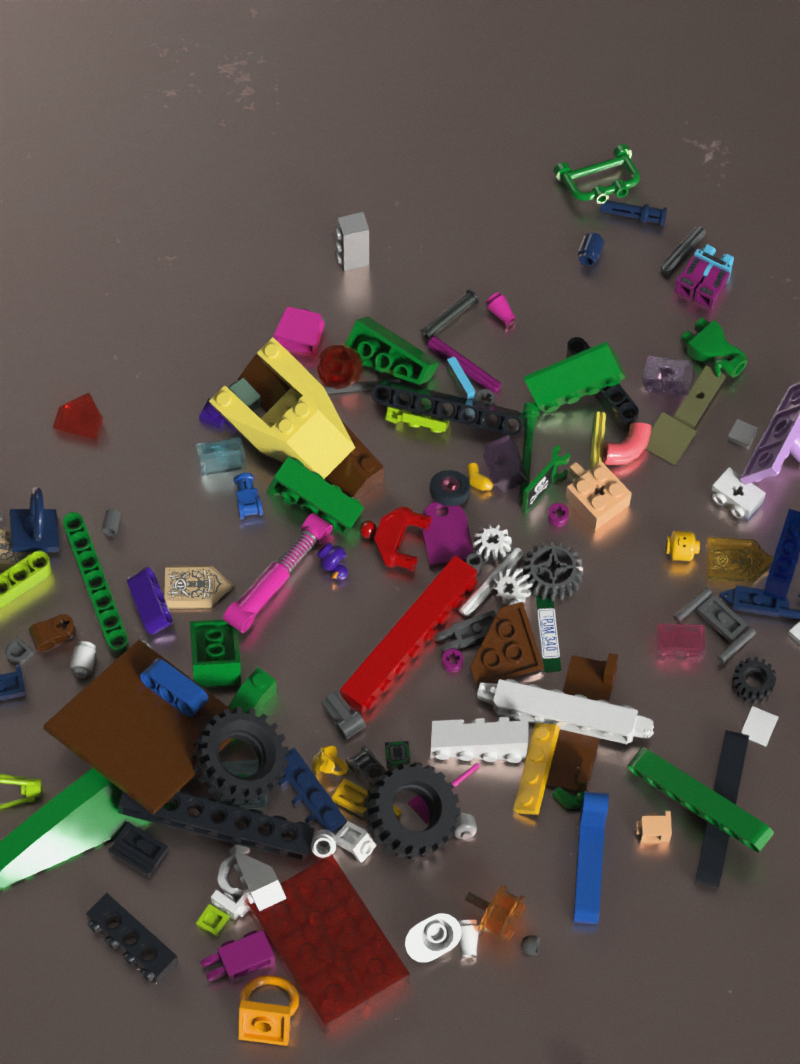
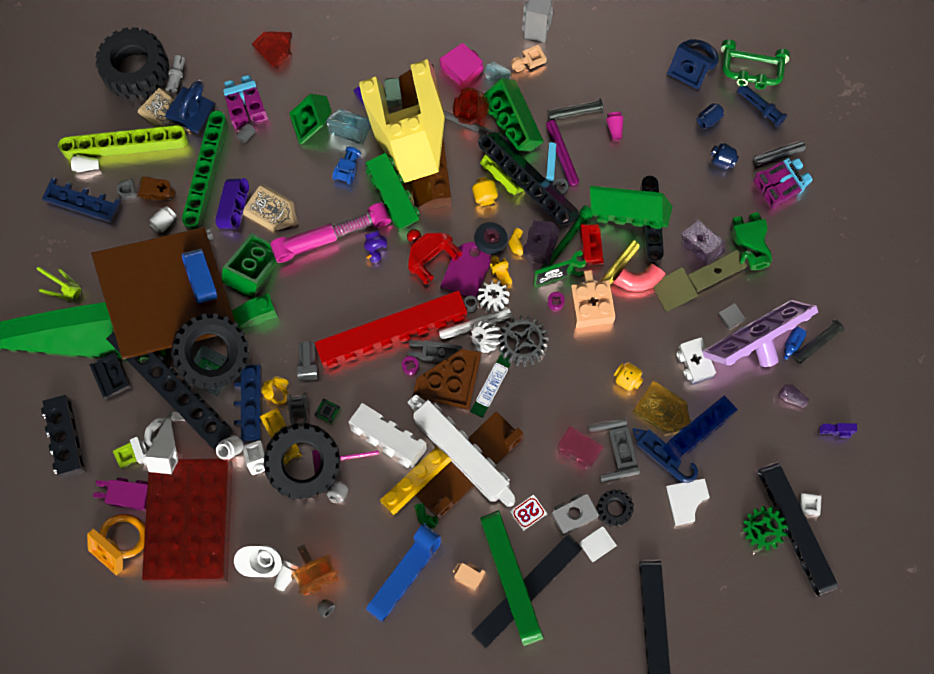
camera: 35 degrees right, 10 degrees up
none -> magenta hips [223,75,268,130]
none -> green slope [289,94,332,144]
none -> yellow head [472,177,498,206]
none -> clear light blue brick [484,61,512,83]
none -> yellow piece [490,255,512,286]
none -> sticker [510,495,547,531]
none -> light nougat plate [511,44,547,72]
none -> light grey brick [551,494,599,536]
none -> red hinge [580,224,604,266]
none -> dark blue tile [667,39,719,90]
none -> dark blue head [710,143,739,170]

